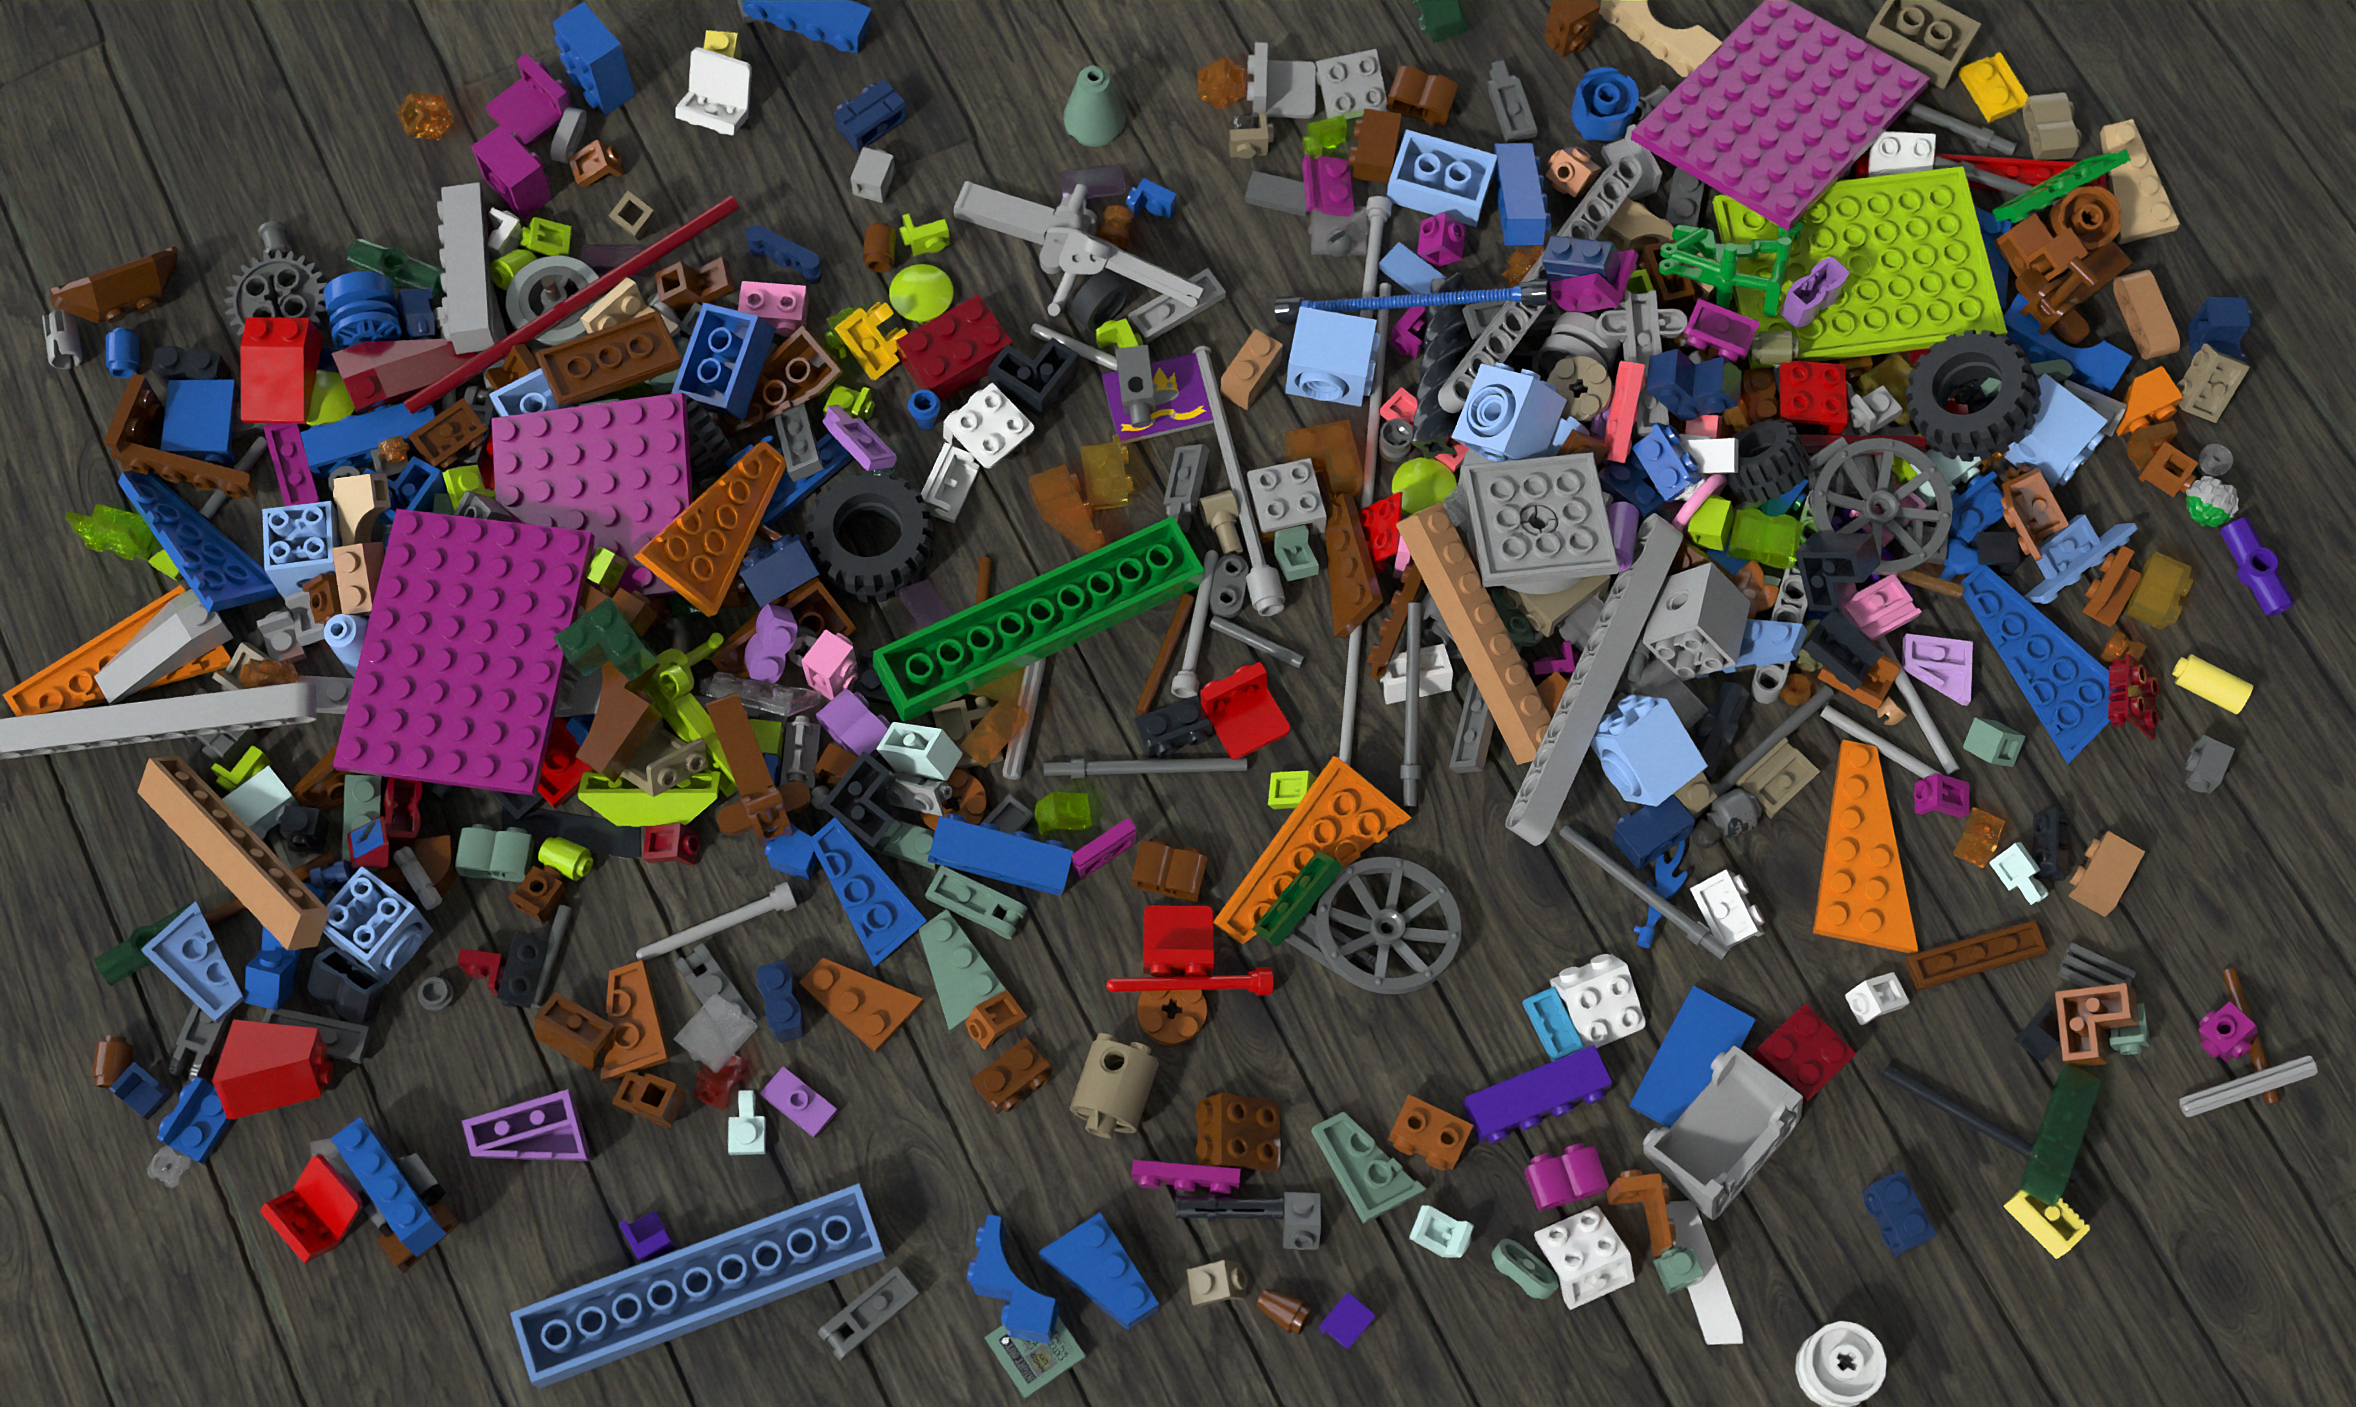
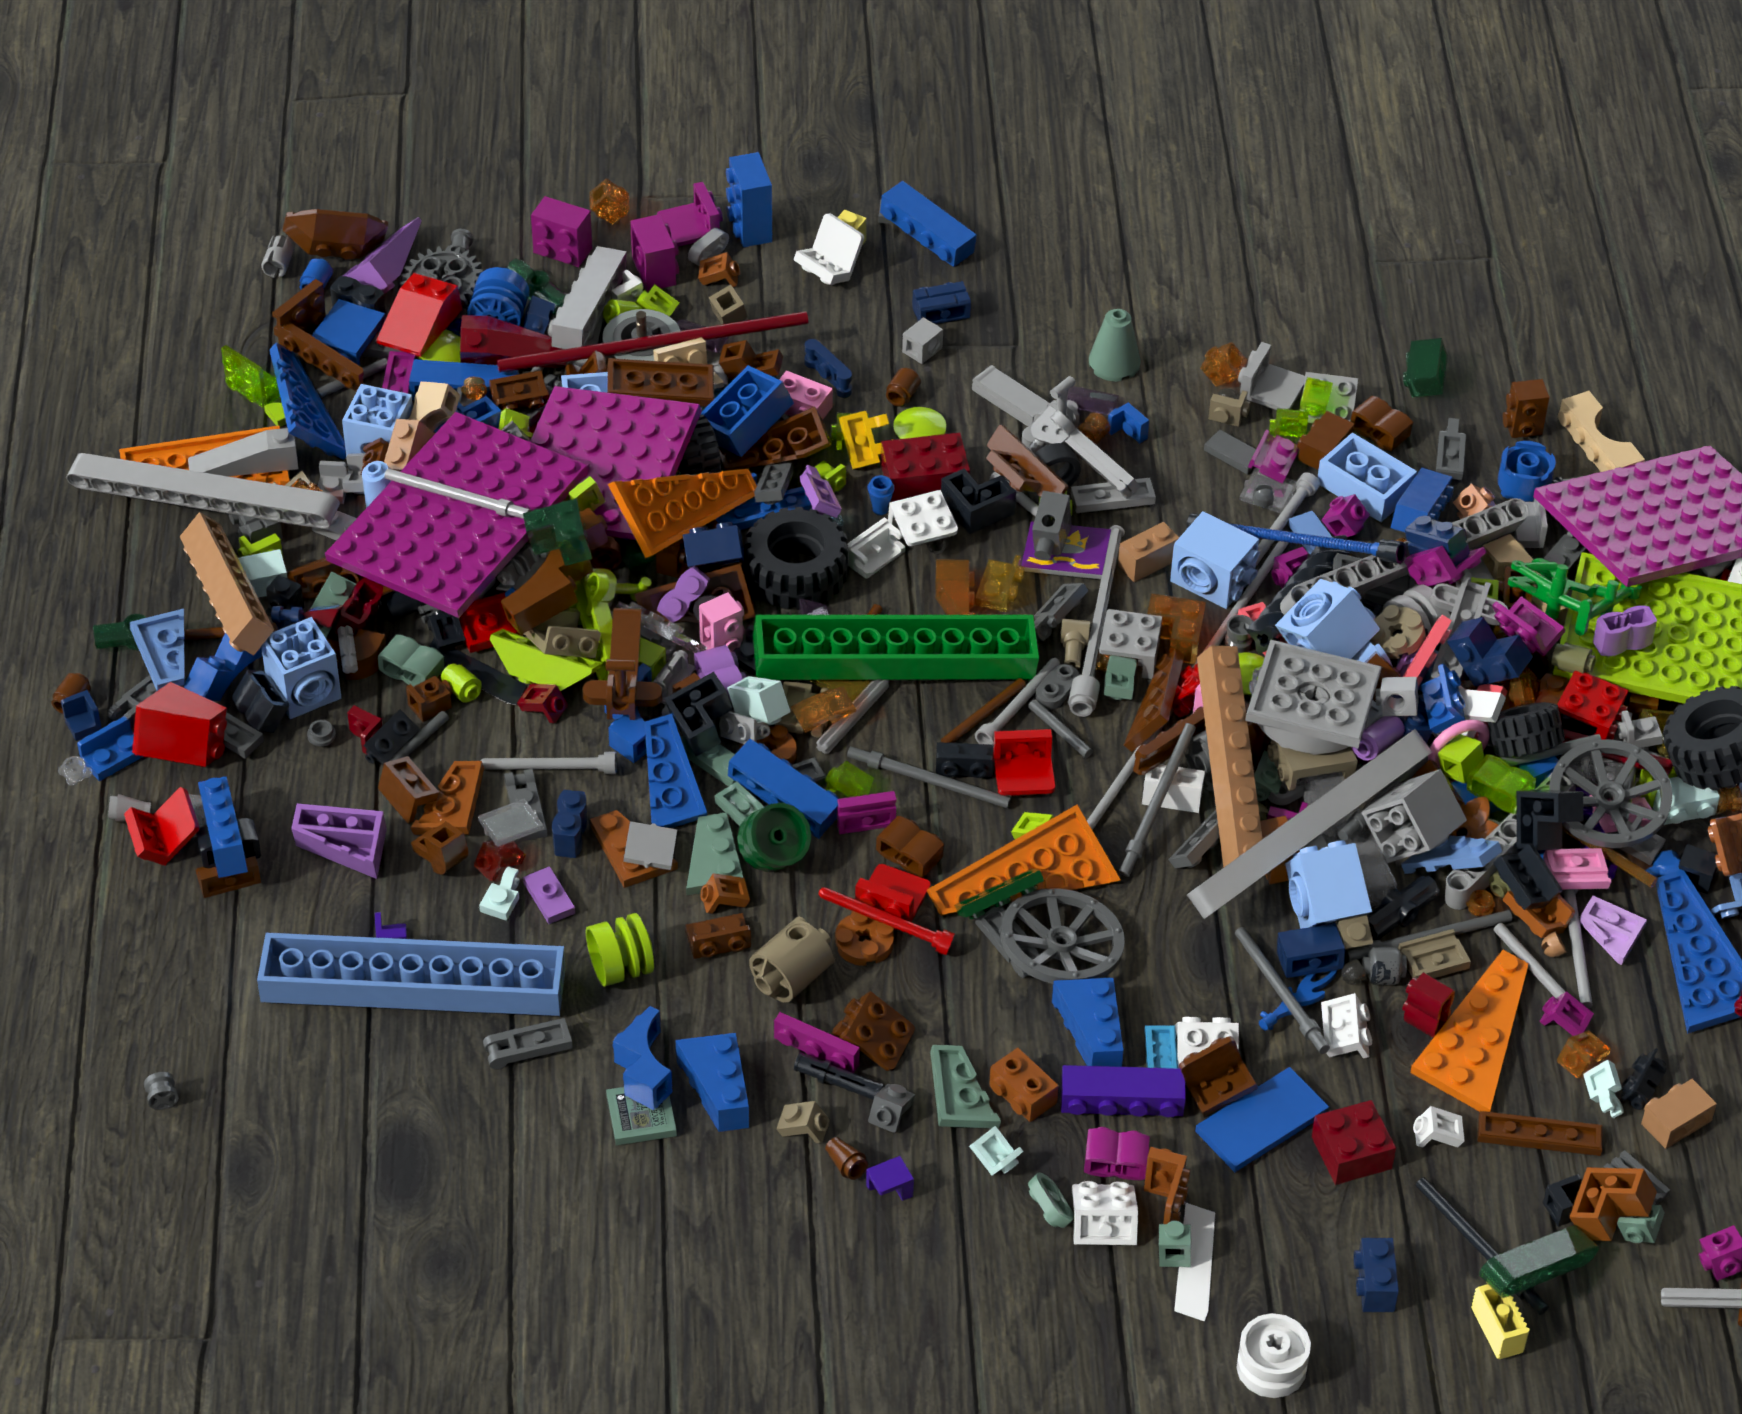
camera: 25 degrees right, 20 degrees down
lime bracket [899,213,950,256] -> none
light grey windscreen [1643,1045,1803,1220] -> none
blue bracket [1949,471,2005,546] -> none
sand green panel [1963,717,2026,767] -> none
none -> light grey cone [108,794,151,822]
none -> medium lavender wedge [343,217,421,294]
none -> light grey bar [384,468,531,520]
none -> magenta brick [531,196,592,267]
none -> lime wheel [586,913,654,986]
none -> light grey piece [623,821,677,870]
none -> dark green wheel [737,803,811,872]
none -> reddish brown bracket [986,425,1068,497]
none -> blue wedge [1052,978,1123,1067]
none -> reddish brown bracket [1179,1036,1258,1118]
none -> clear neon green bracket [1299,377,1333,416]
none -> light grey brick [1376,677,1419,716]
none -> dark red brick [1402,972,1455,1038]

